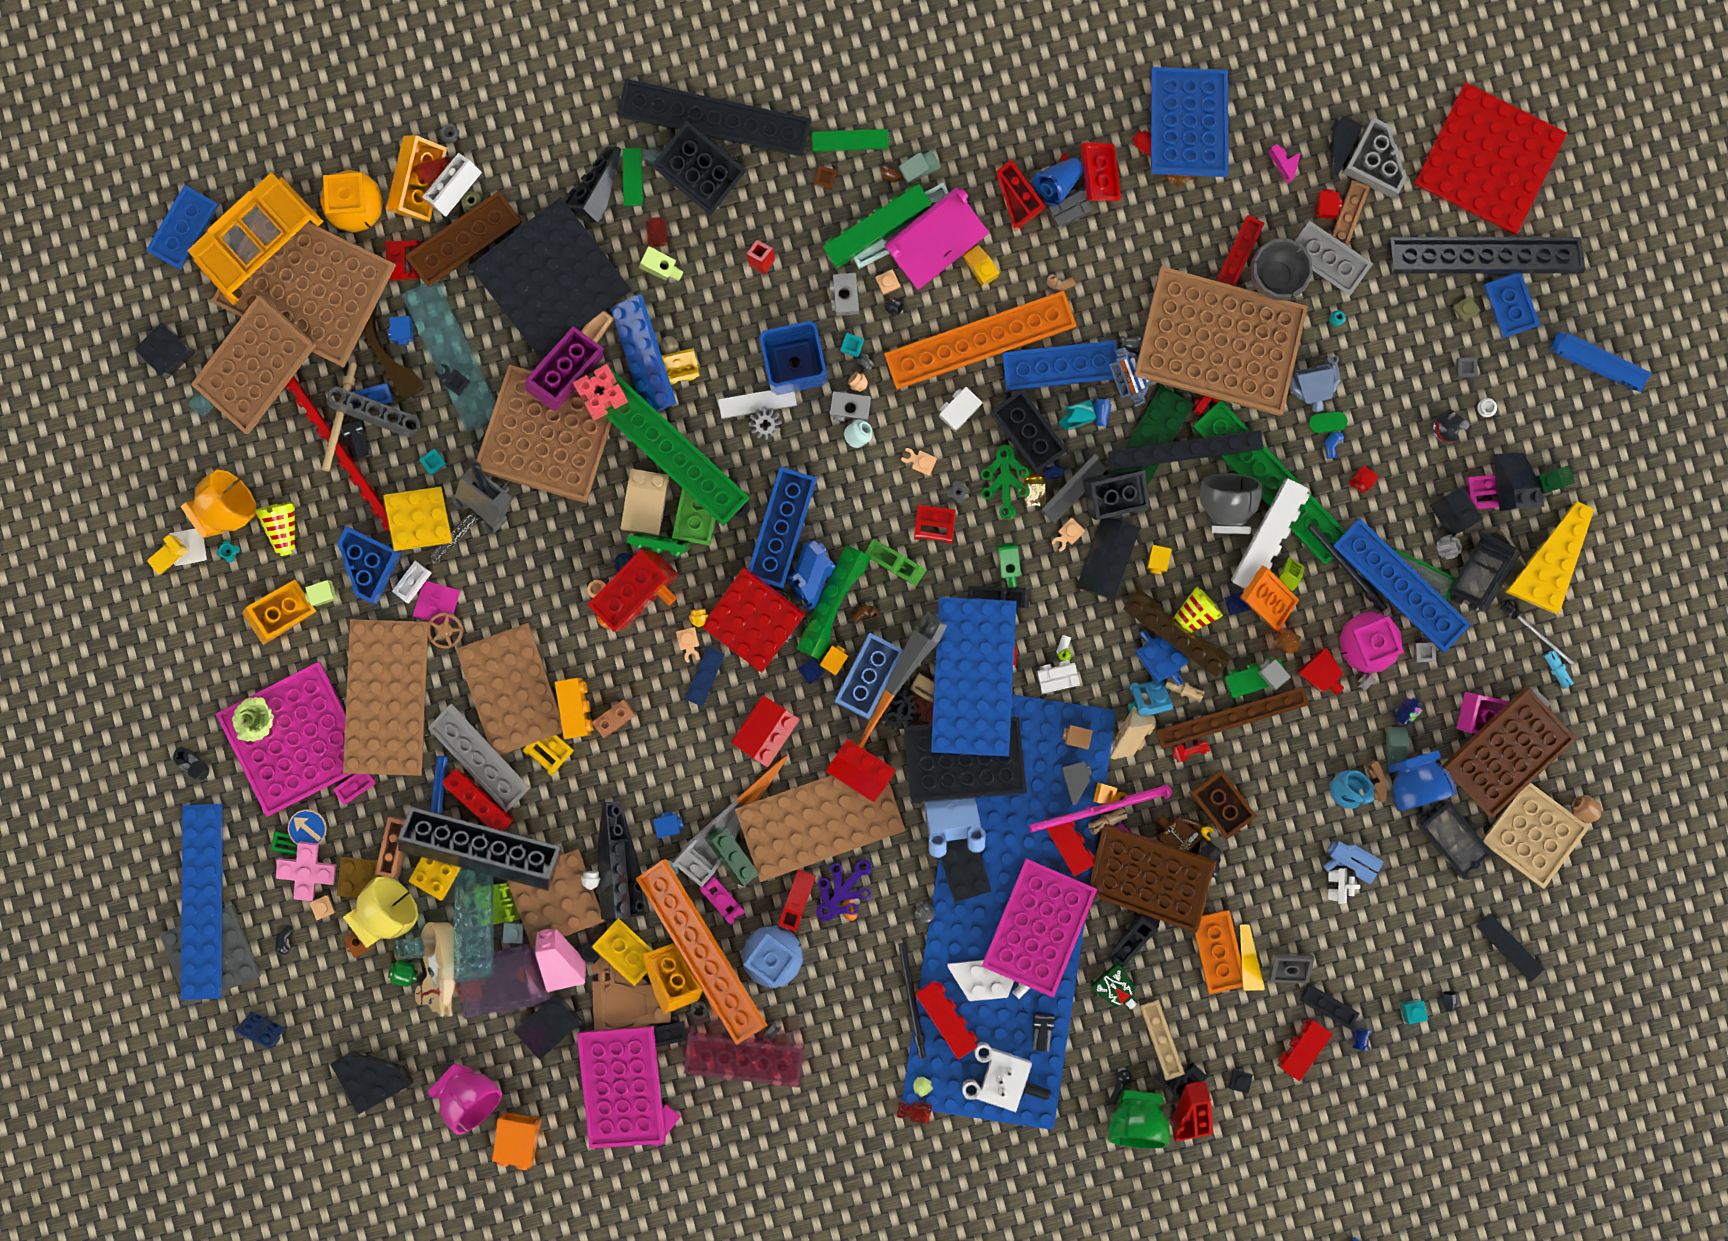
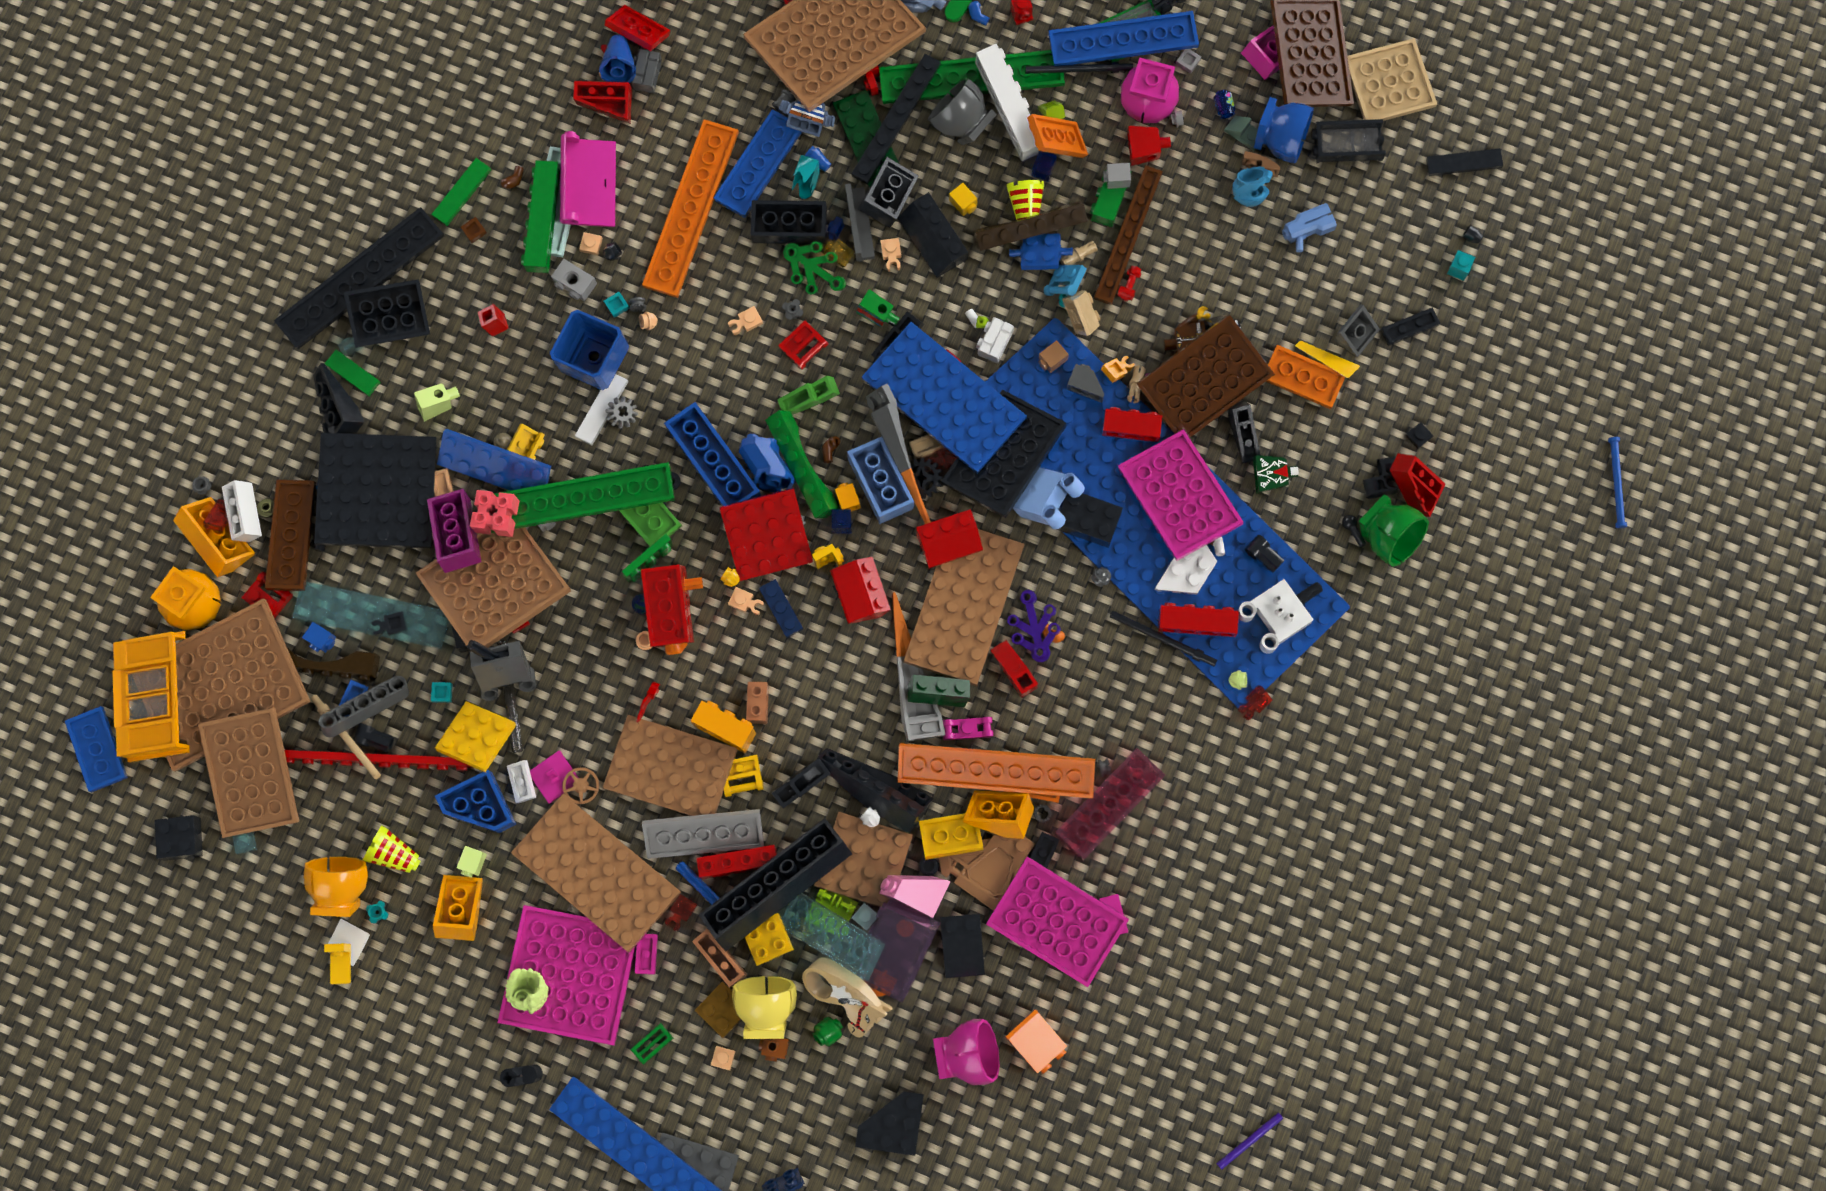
camera: 45 degrees left, 10 degrees down
black arm [275,925,295,955] -> none
bright pink plate [276,842,337,901] -> none
blue piece [288,809,327,845] -> none
clear light blue plate [395,937,425,959] -> none
tan slope [621,469,669,536] -> none
clear red brick [646,217,669,248] -> none
blue brick [653,811,684,838] -> none
medium blue plate [741,925,804,988] -> none
light grey brick [830,391,871,423] -> none
light aqua head [844,420,873,448] -> none
sand green slope [899,150,941,184] -> none
white brick [939,387,983,432] -> none
yellow slope [962,245,999,287] -> none
dark pink bar [1029,784,1172,832] -> none
medium nougat arm [1047,275,1076,292] -> none
tan tile [1140,1000,1185,1081] -> none
reddish brown brick [1188,769,1257,840] -> none
clear orange brick [1272,628,1302,655] -> none
red brick [1277,1018,1333,1082] -> none
white hips [1328,868,1360,904] -> none
clear blue bush [1352,1028,1372,1050] -> none
medium nougat head [1572,795,1602,823] -> none
none -> red piece [636,681,660,723]
none -> clear red plate [665,894,698,931]
none -> black slope [771,758,831,809]
none -> yellow bracket [812,544,844,569]

